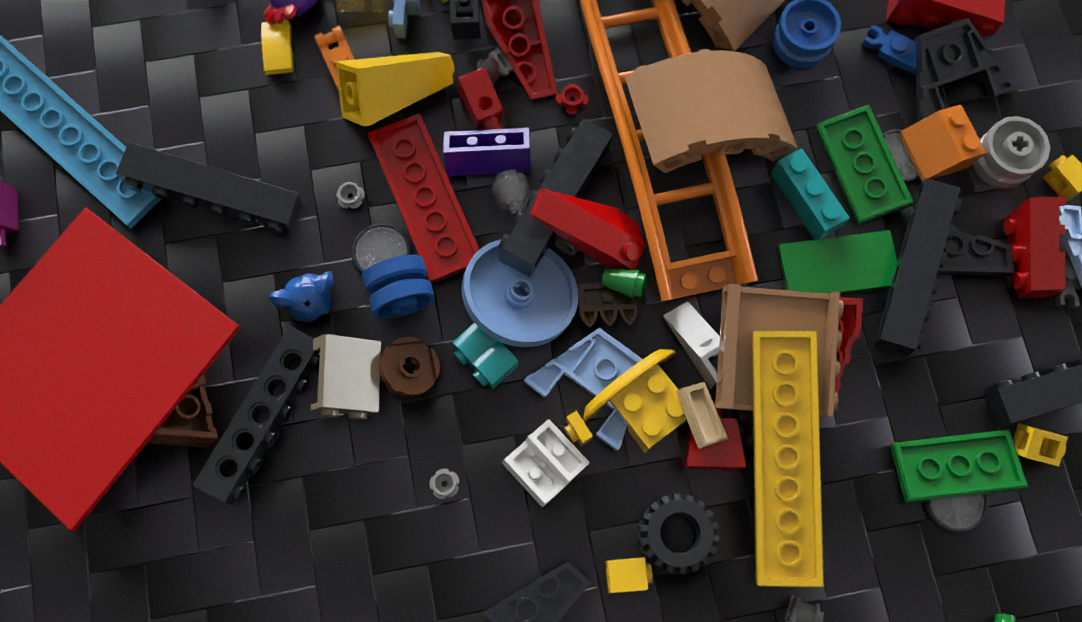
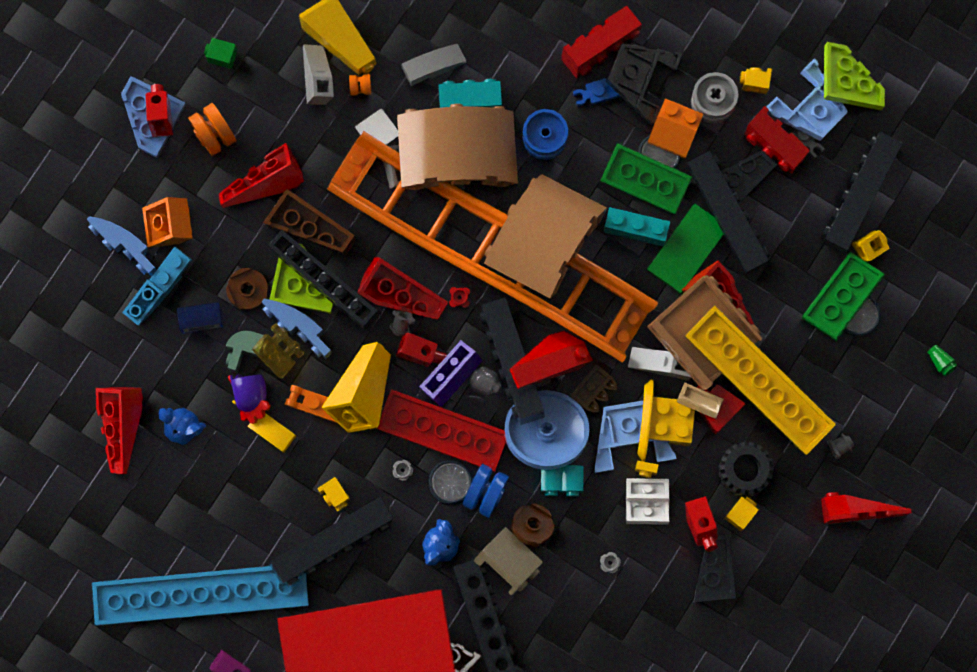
camera: 45 degrees left, 5 degrees up
green cone [602,269,647,299] -> none
none -> yellow brick [317,477,350,512]
none -> red torso [685,496,718,552]

